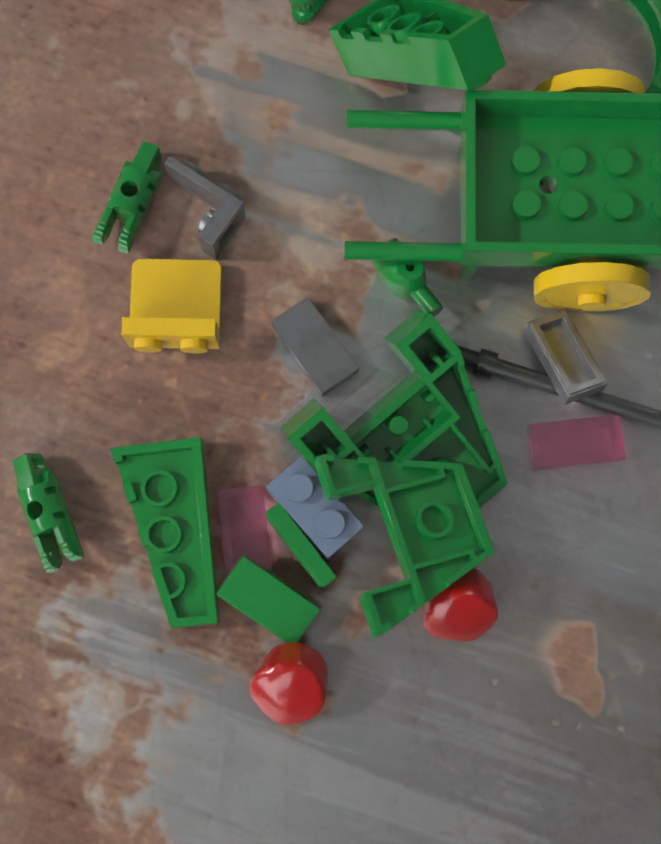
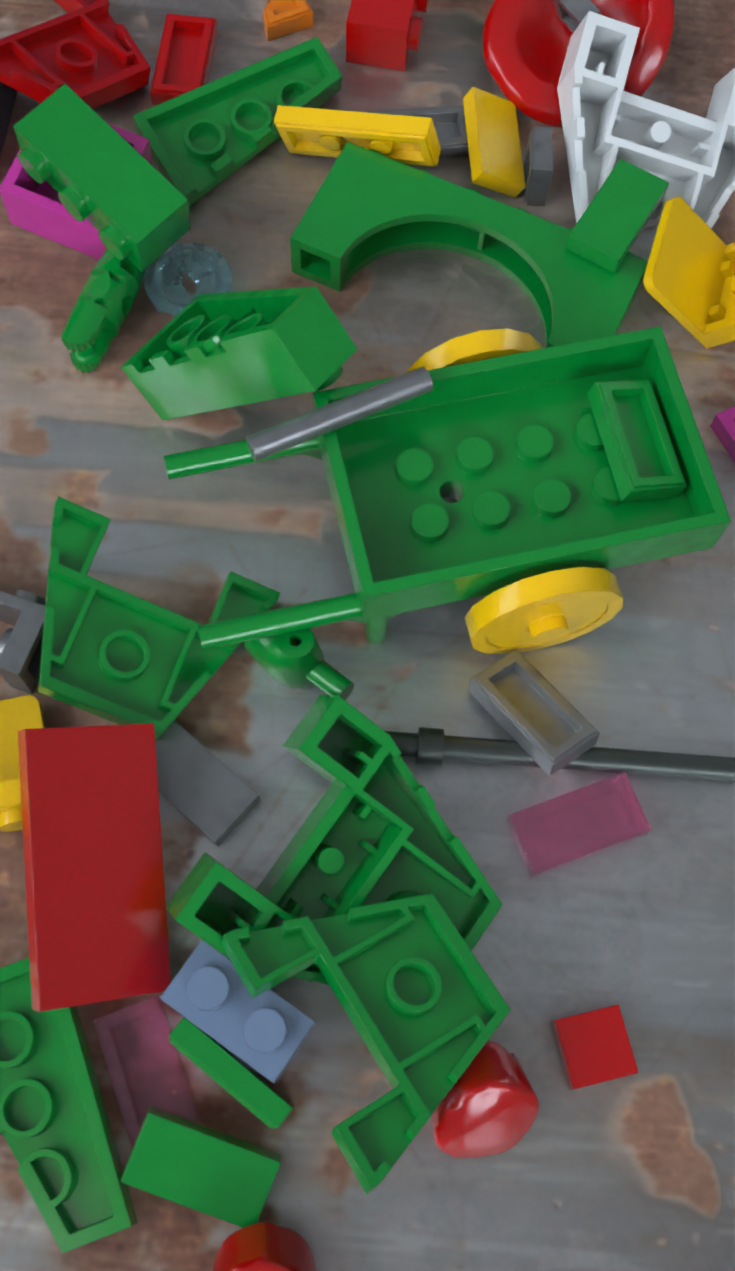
camera: 15 degrees left, 10 degrees down
none -> red tile [18,723,171,1012]
none -> green wing [38,496,280,740]
none -> flat silver bar [246,366,433,462]
none -> red tile [551,1004,639,1090]

